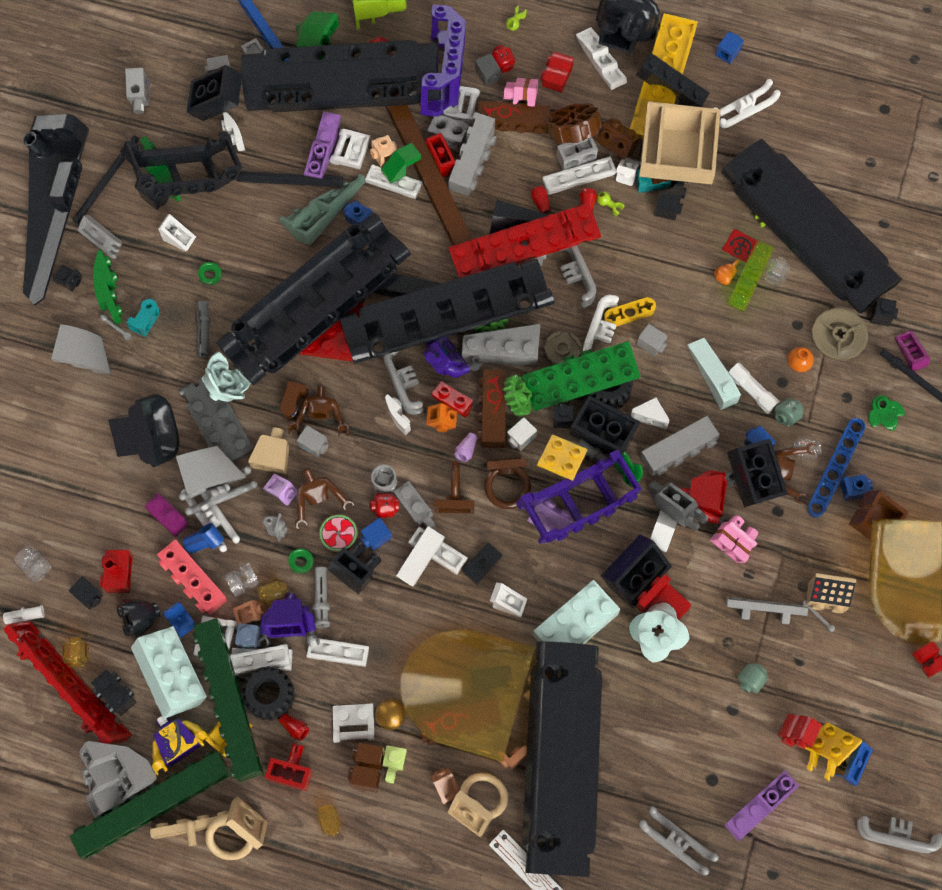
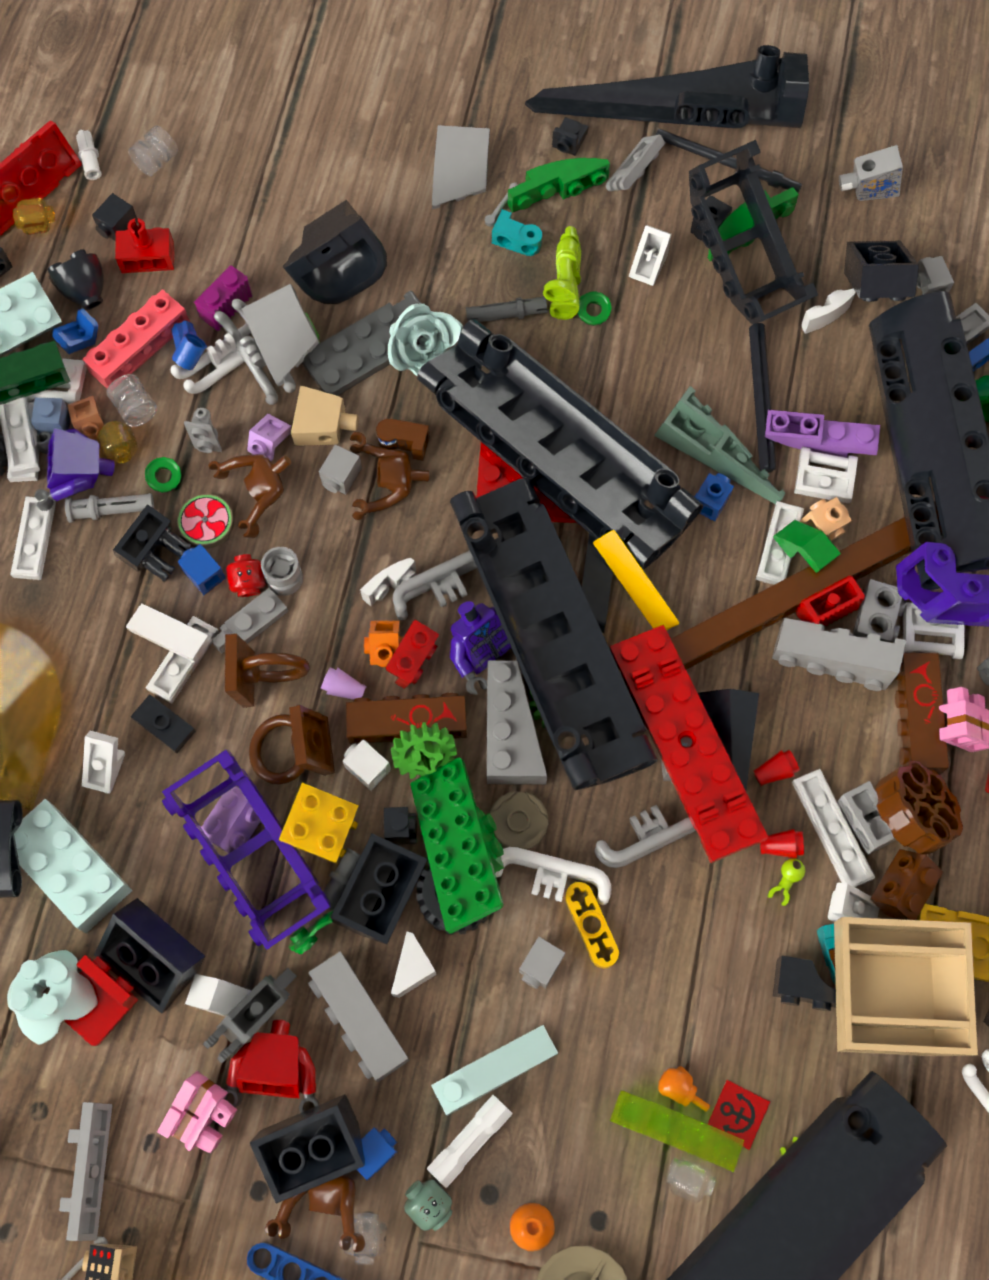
camera: 85 degrees right, 0 degrees up
none -> lime piece [543,226,582,320]
none -> yellow sticker [593,530,679,630]

